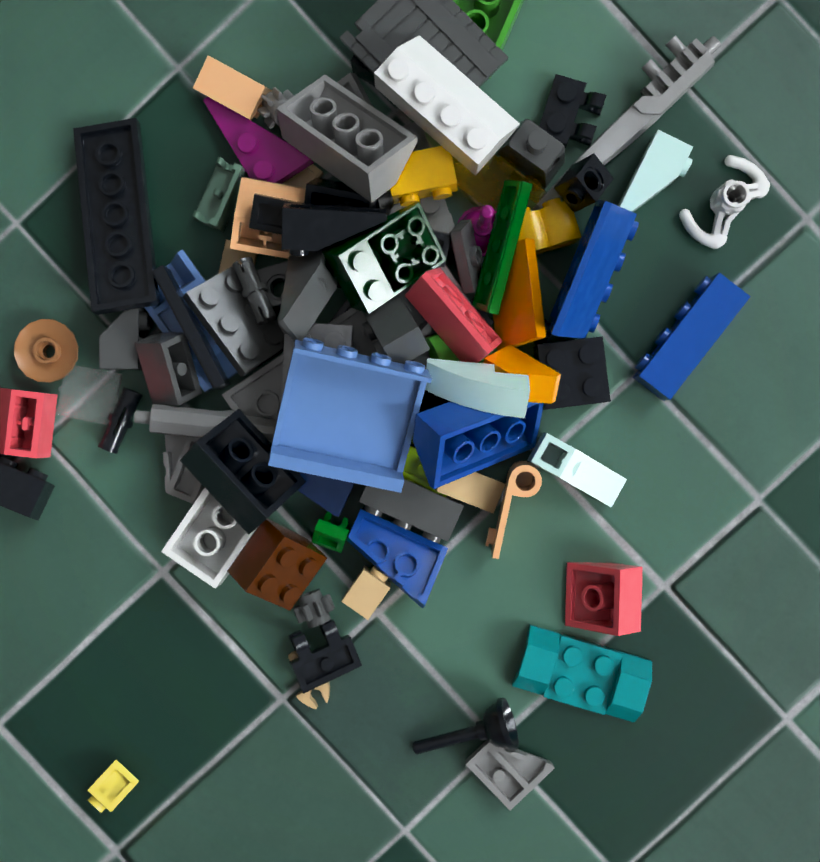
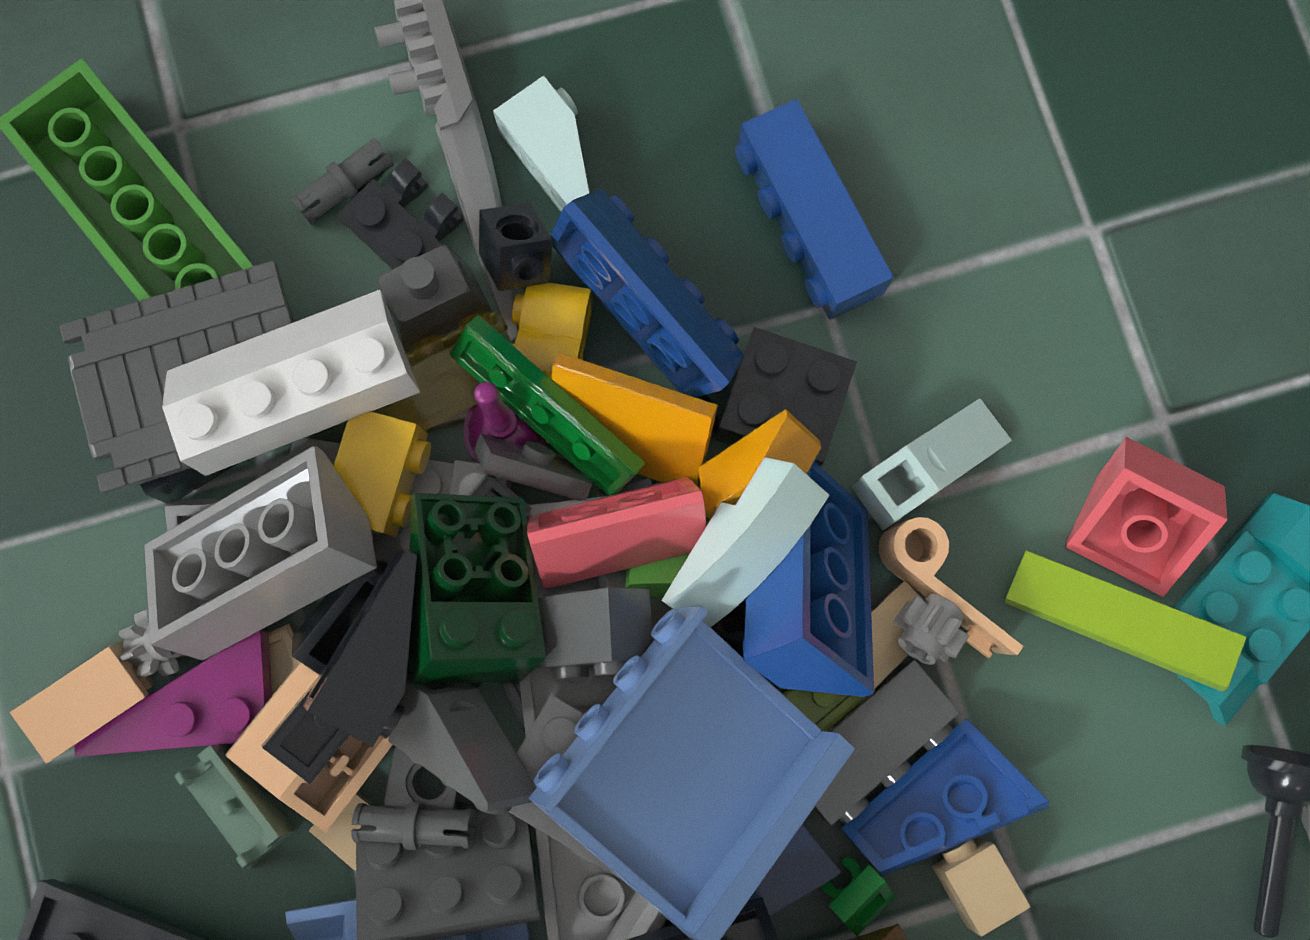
camera: 70 degrees left, 10 degrees down
white piece [679,155,770,249] -> none
none -> dark grey pin [290,137,394,225]
none -> light grey gear [893,594,969,665]
none -> lime tile [1004,550,1246,692]

